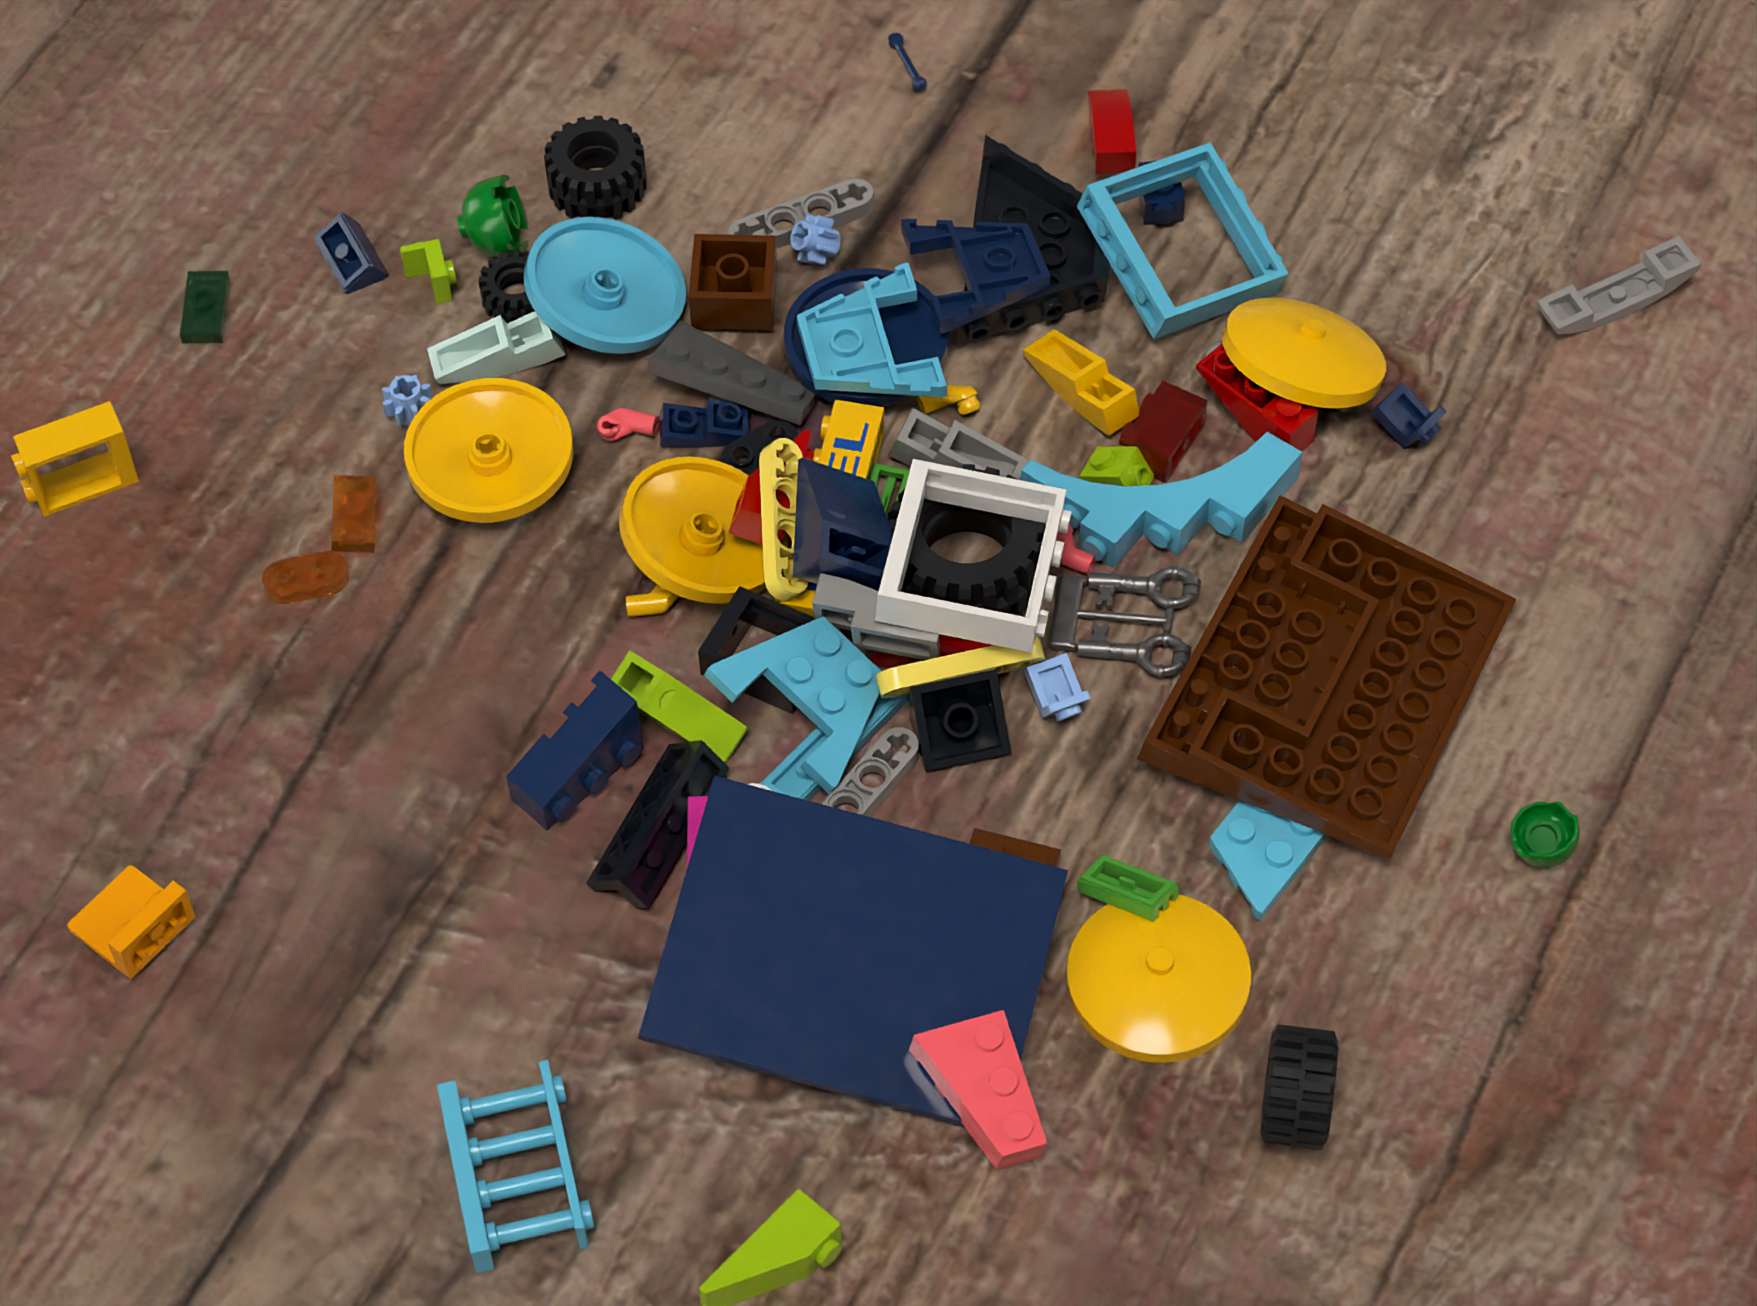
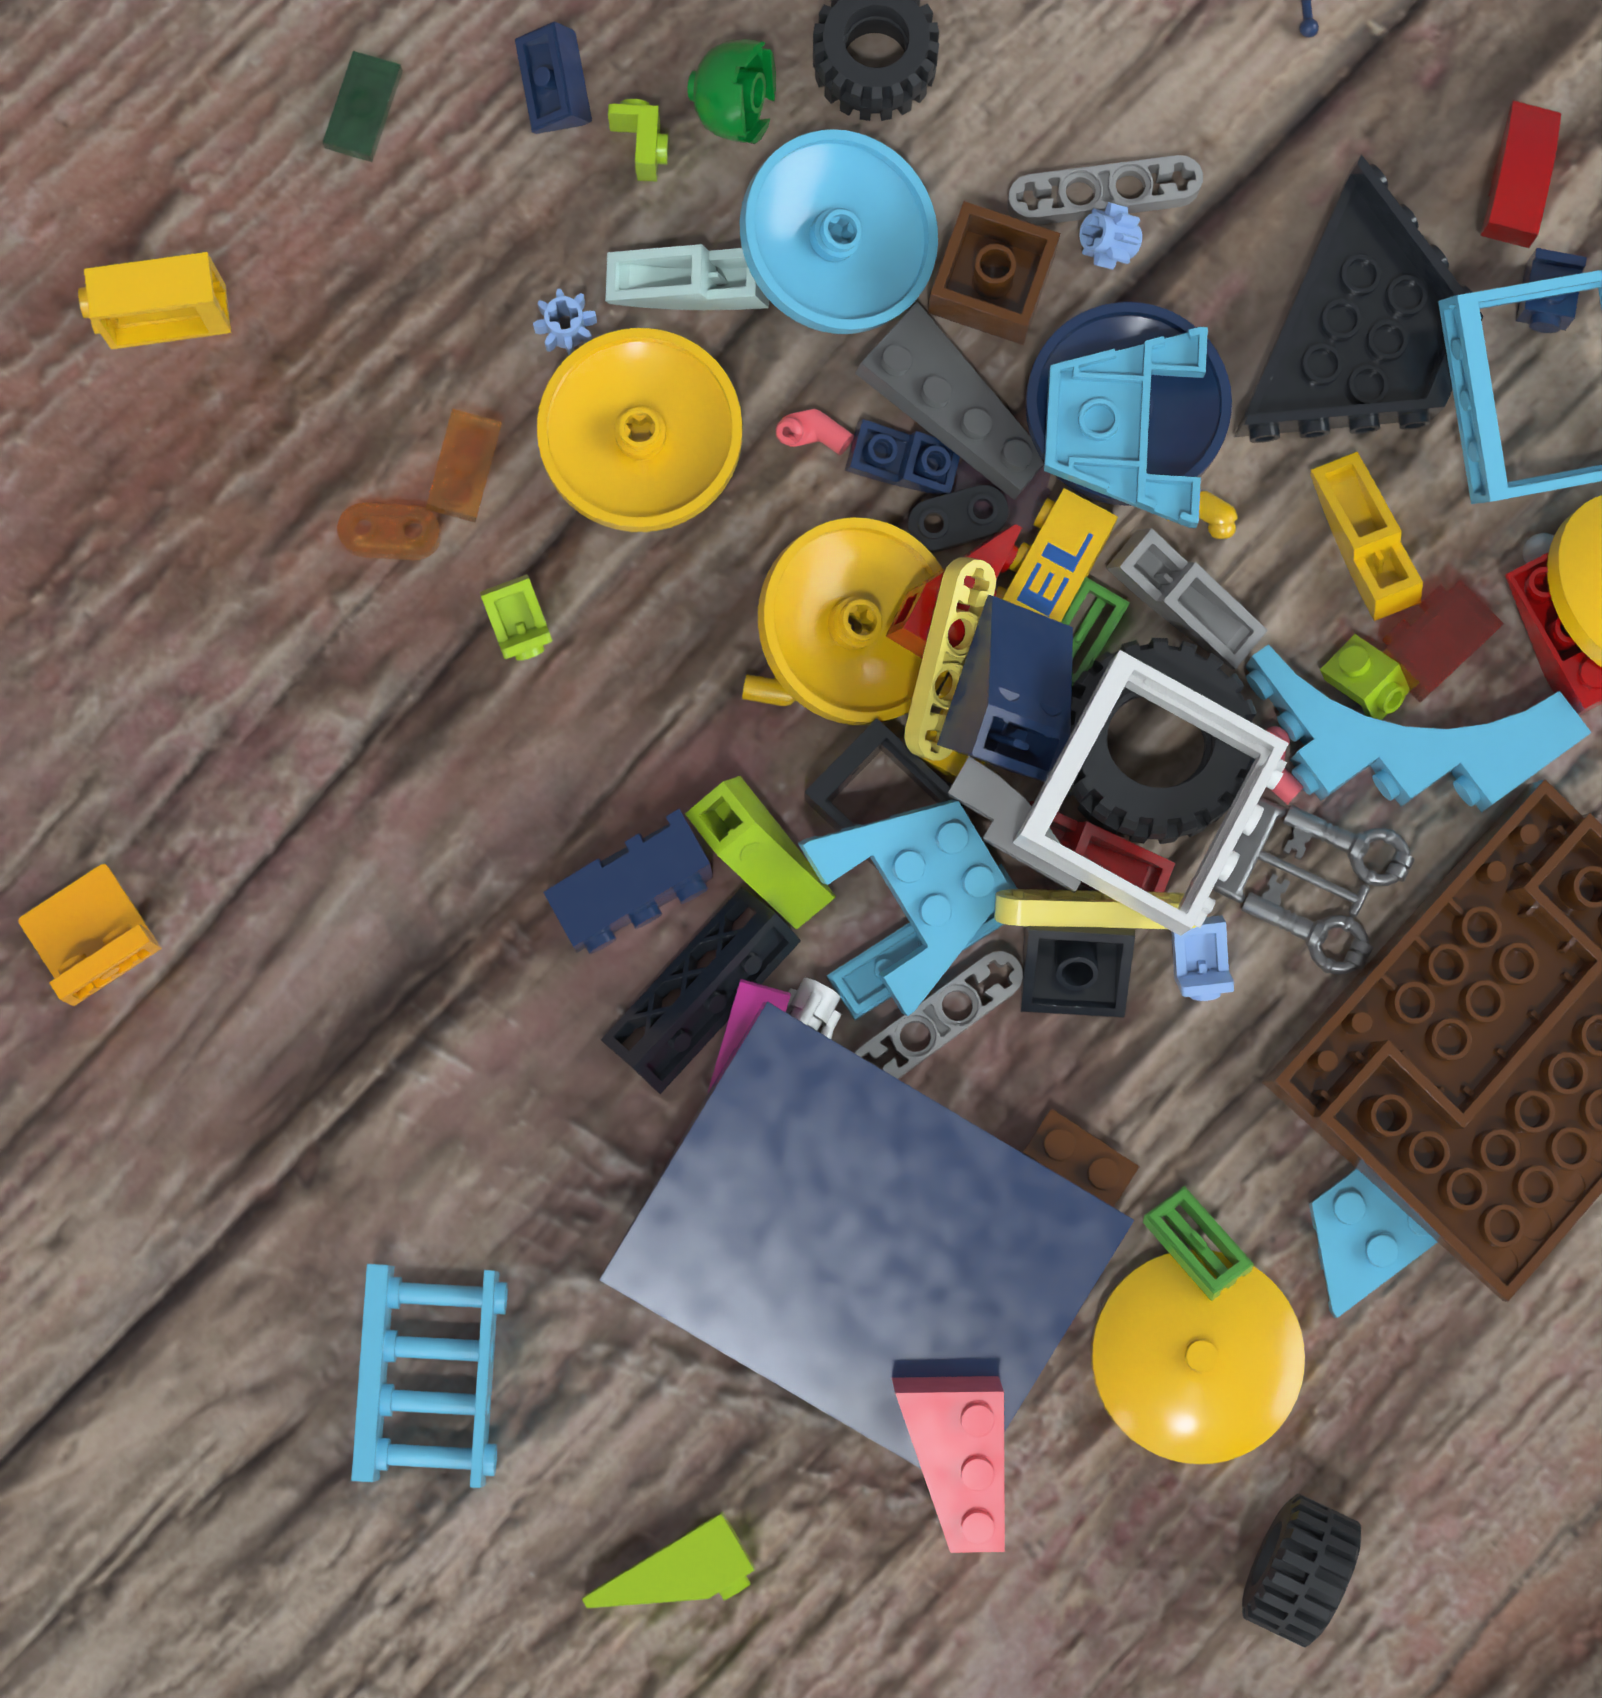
camera: 15 degrees right, 25 degrees up
black tyre [479,250,535,324] -> none
dark blue wing [901,219,1050,333] -> none
none -> lime bracket [480,574,553,661]

